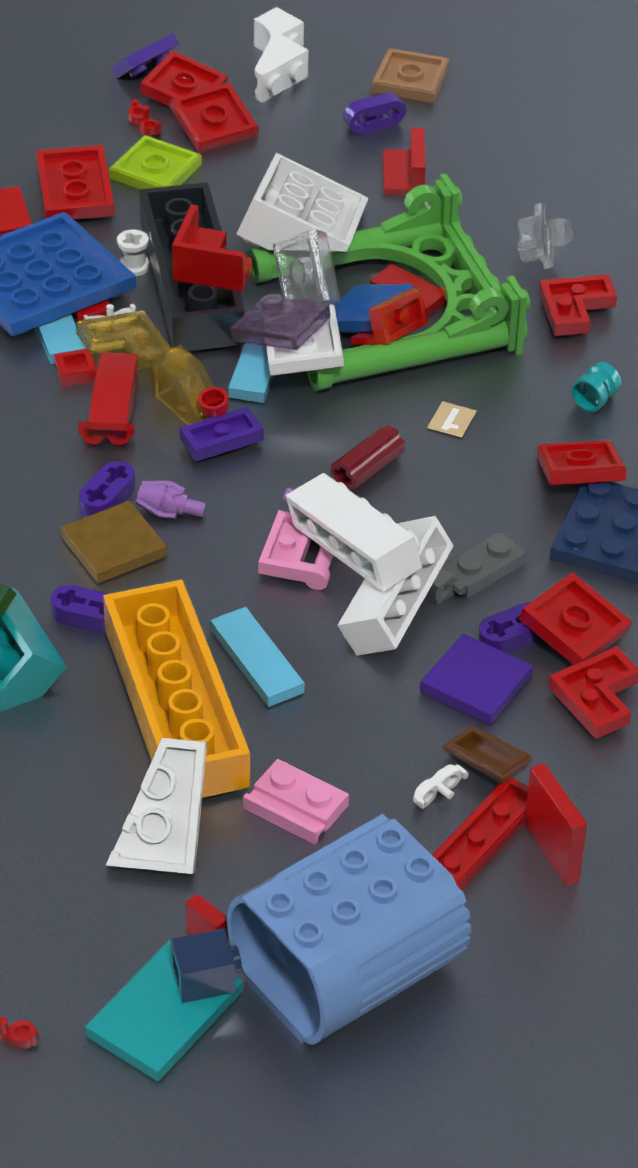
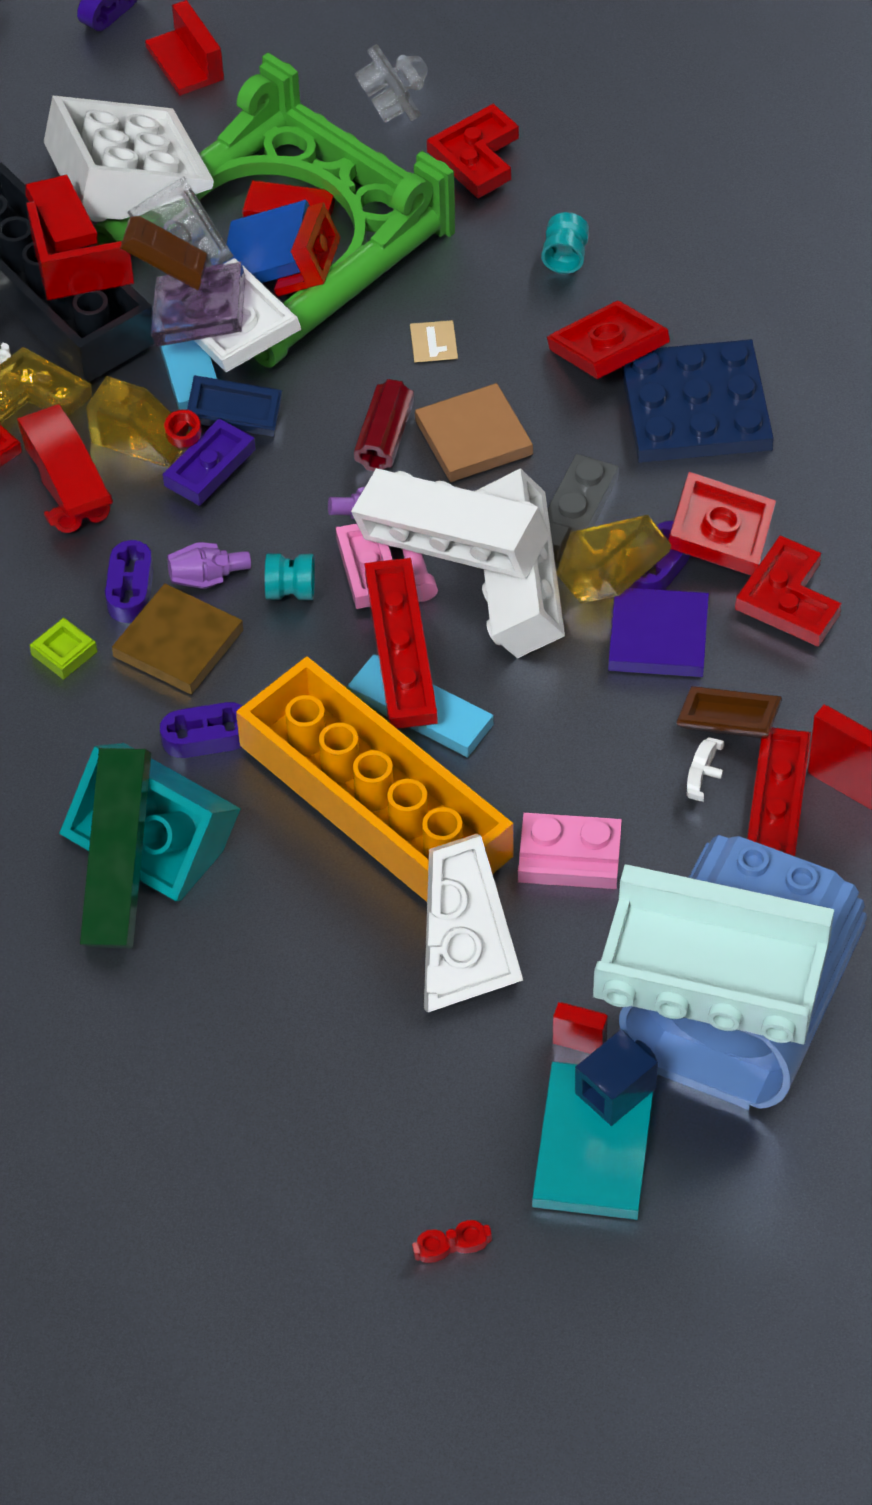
camera: 25 degrees left, 10 degrees up
none -> red tile [26,174,97,253]
none -> lime tile [29,617,98,680]
none -> reddish brown tile [120,216,208,290]
none -> dark blue tile [187,375,282,437]
none -> teal wheel [265,553,315,600]
none -> red plate [364,558,438,729]
none -> medium nougat tile [415,383,533,482]
none -> clear yellow slope [556,515,671,604]
none -> light aqua panel [593,864,834,1045]

